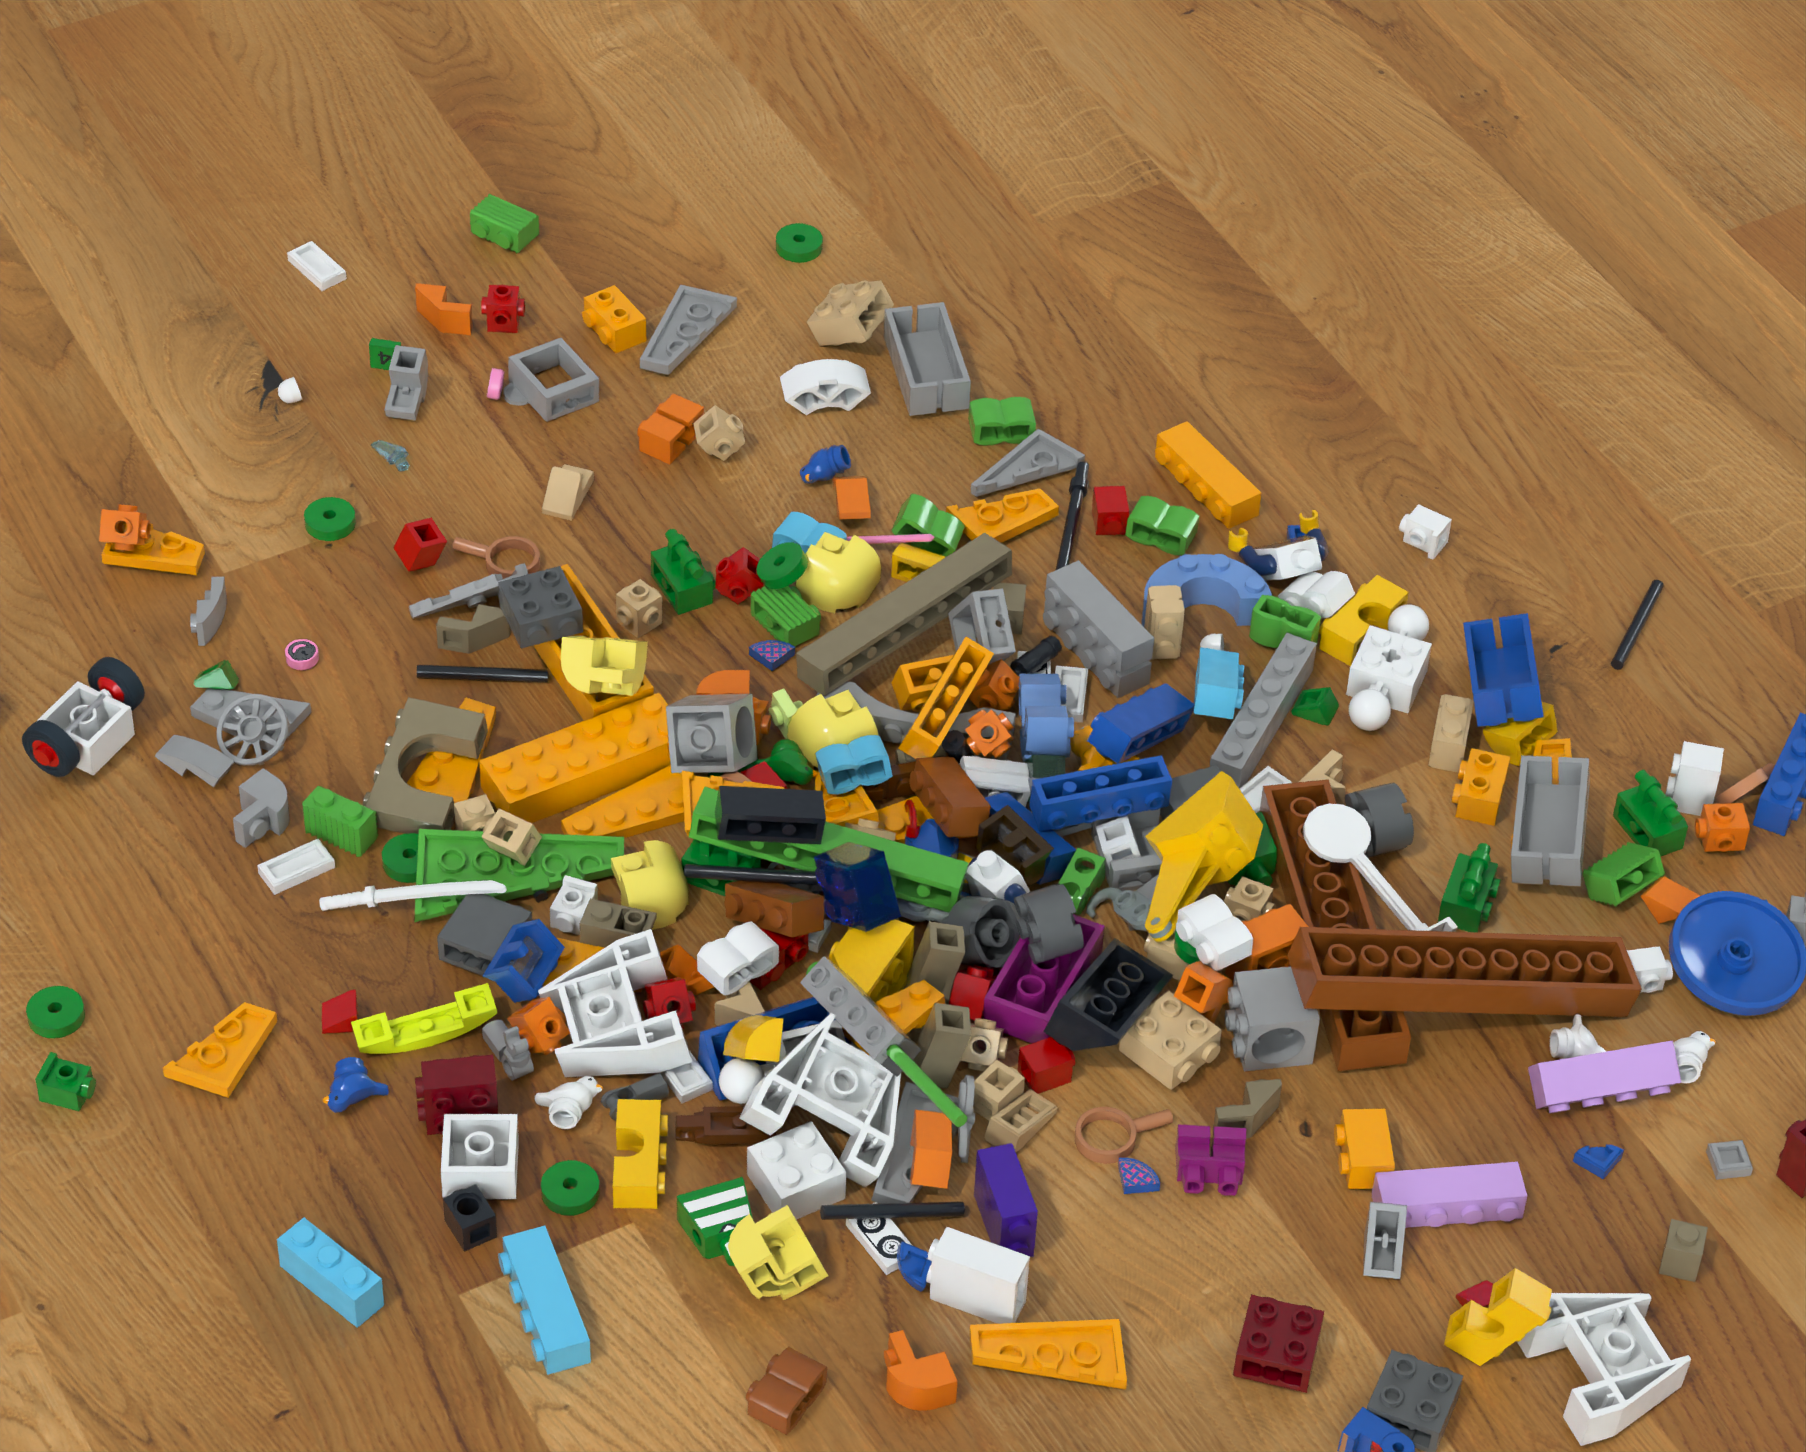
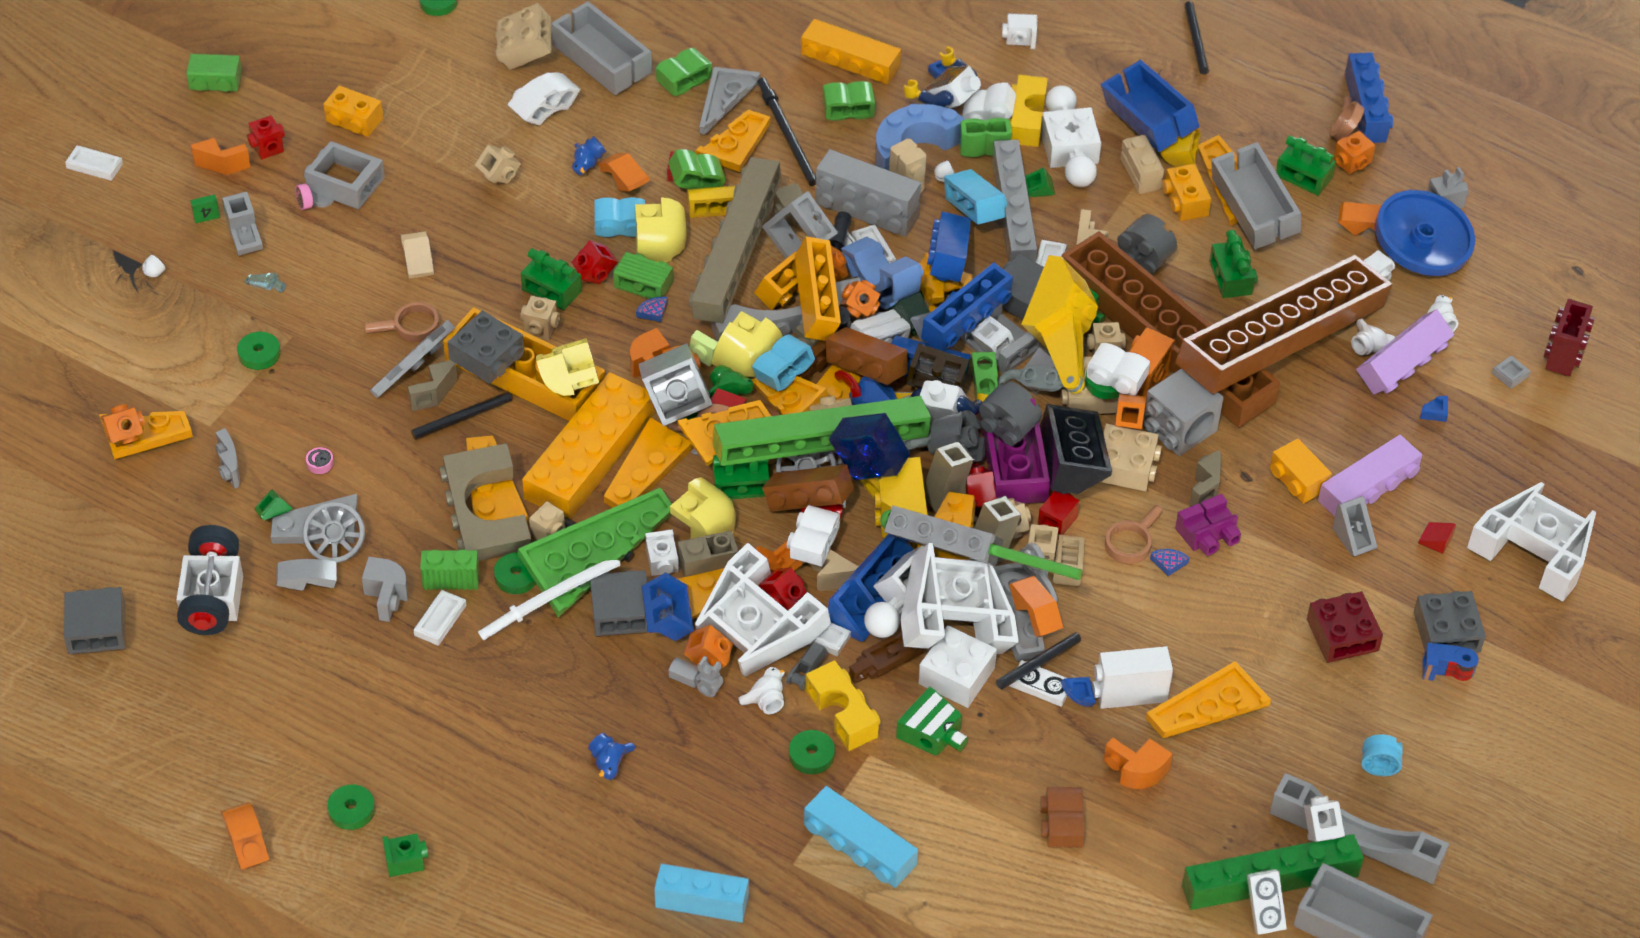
camera: 30 degrees left, 5 degrees up
light orange wing [163,1002,277,1098] -> none
red slope [322,989,358,1034] -> none
neon yellow slope [351,983,497,1054] -> none
red brick [393,517,447,572] -> none
dark red brick [415,1054,498,1135] -> none
white brick [441,1114,519,1199] -> none
black brick [443,1184,497,1252] -> none
tan brick [482,809,542,866] -> none
orange piece [637,393,704,465] -> none
light grey wing [640,284,737,375] -> none
black bar [684,864,821,885] -> none
black brick [715,786,826,844] -> none
yellow brick [723,1015,783,1062] -> none
light yellow brick [728,1205,828,1300] -> none
green piece [756,542,808,589] -> none
bright pink axle [847,534,935,544] -> none
dark purple brick [974,1143,1038,1257] -> none
red brick [1092,486,1129,535] -> none
white piece [1303,803,1458,932] -> none
yellow arch [1444,1268,1552,1366] -> none
bright green brick [1582,842,1665,907] -> none
dark tan brick [1659,1219,1708,1282] -> none
white brick [1665,741,1724,816] -> none

